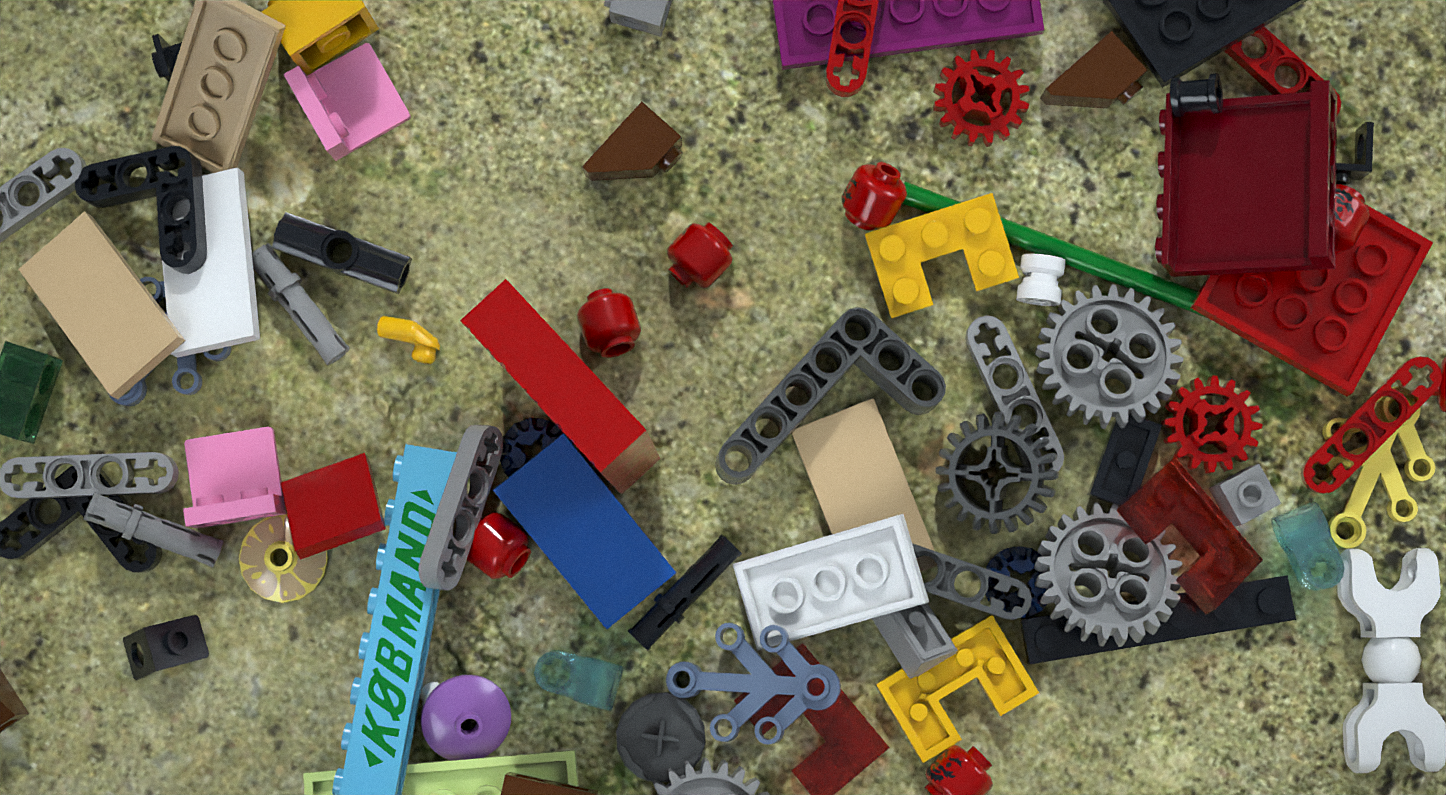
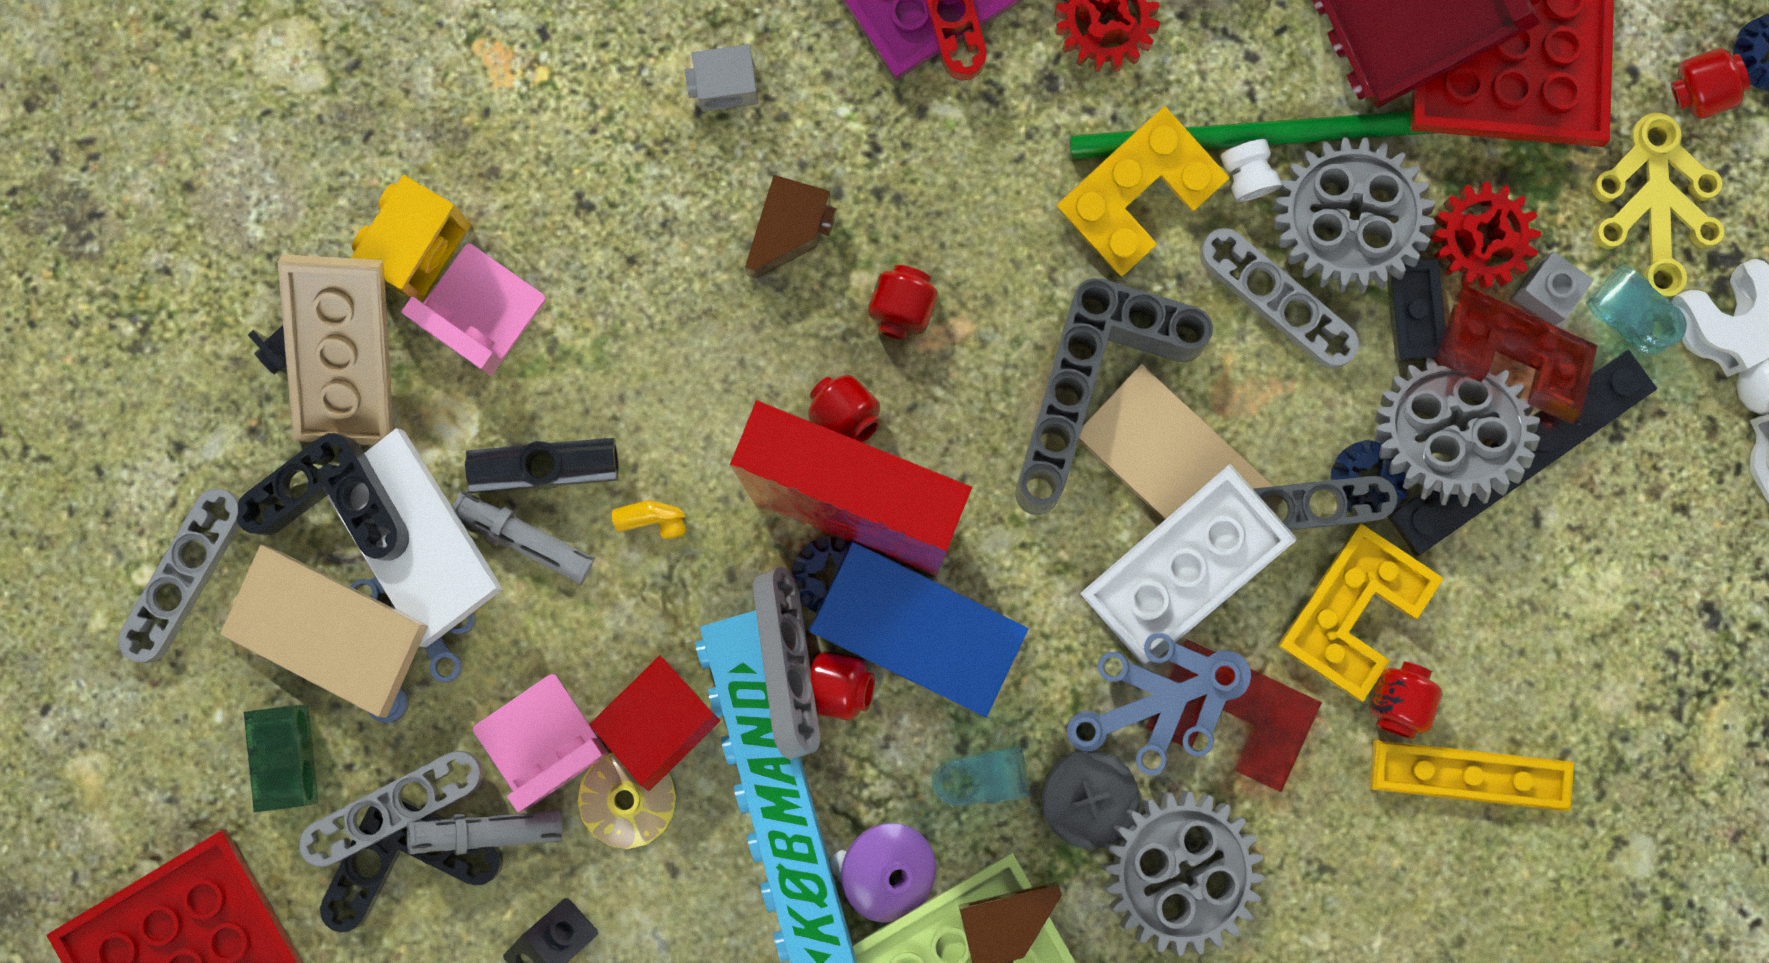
camera: 30 degrees left, 0 degrees up
black pin [627,534,742,651] -> none
red head [841,162,907,231] -> none
light grey slope [872,603,958,679] -> none
dark grey gear [936,412,1059,534] -> none
red beam [1301,356,1442,494] -> none

